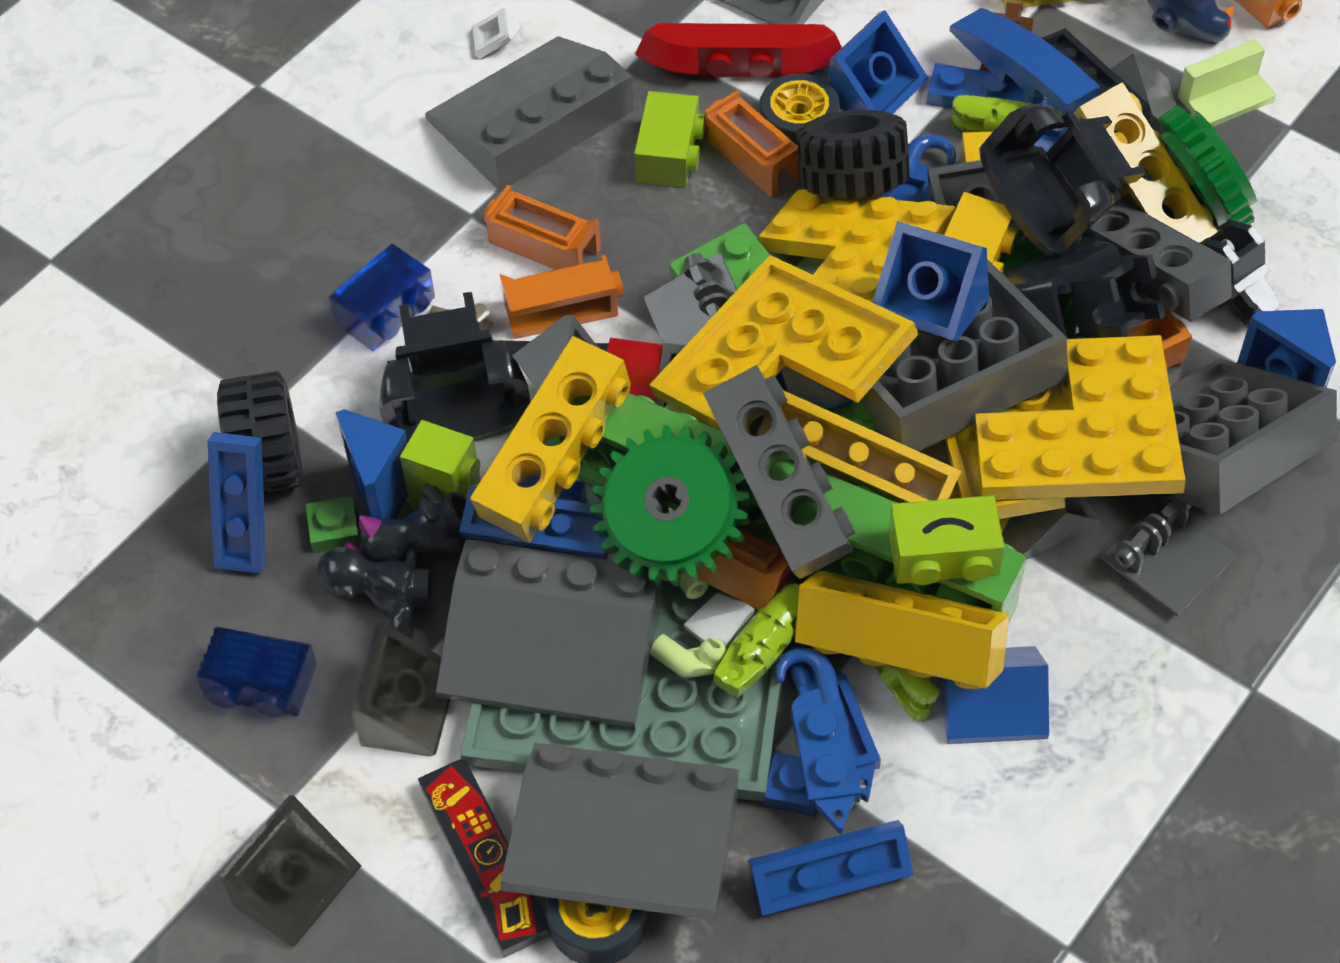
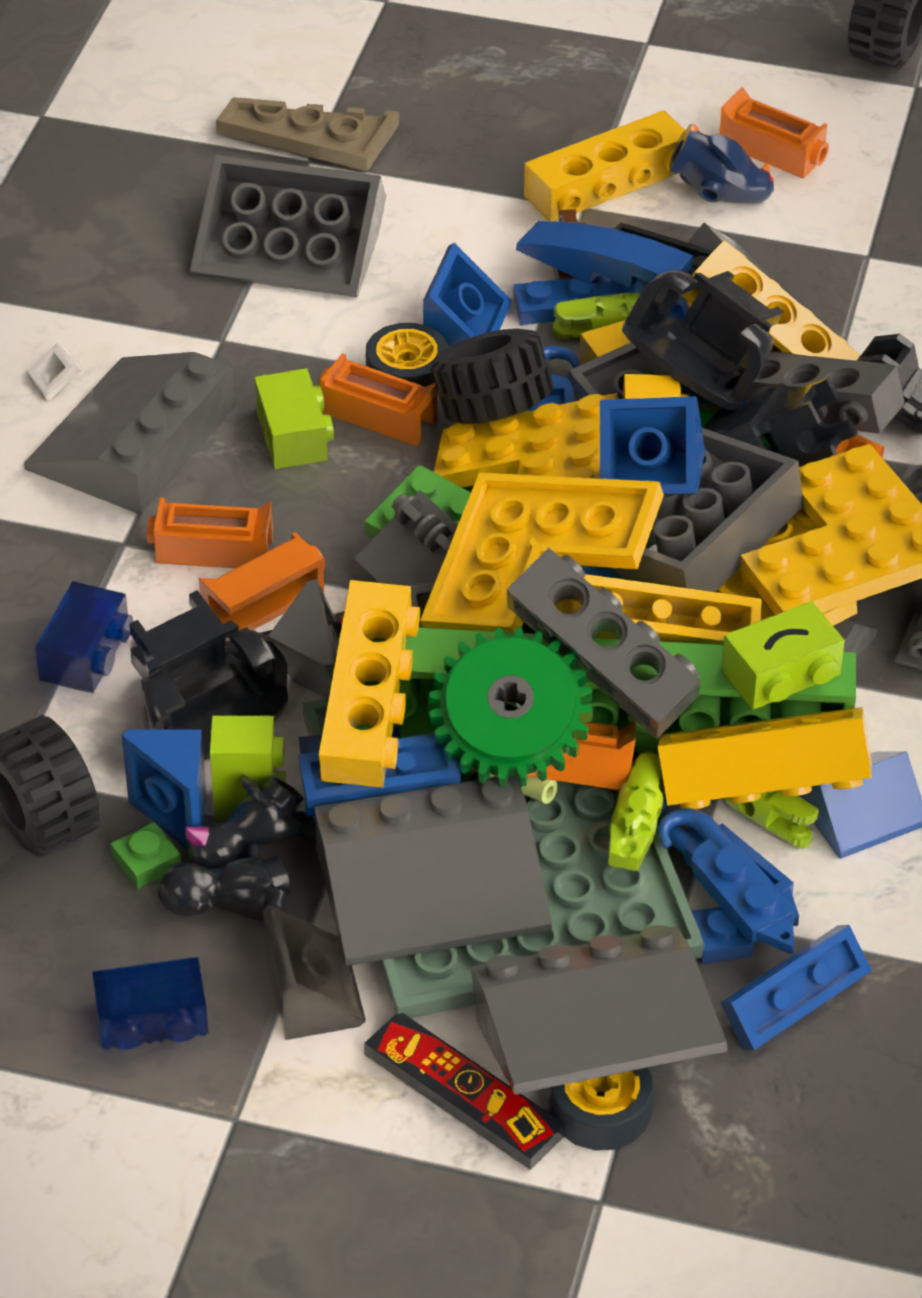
camera: 25 degrees left, 10 degrees down
blue plate [207,432,266,574] -> none
clear smoke slope [220,795,362,947] -> none
red brick [635,23,842,77] -> none
yellowish green arm [649,634,727,679] -> none
white slope [684,593,754,650] -> none
green gear [1158,105,1257,228] -> none
yellowish green panel [1178,39,1276,127] -> none

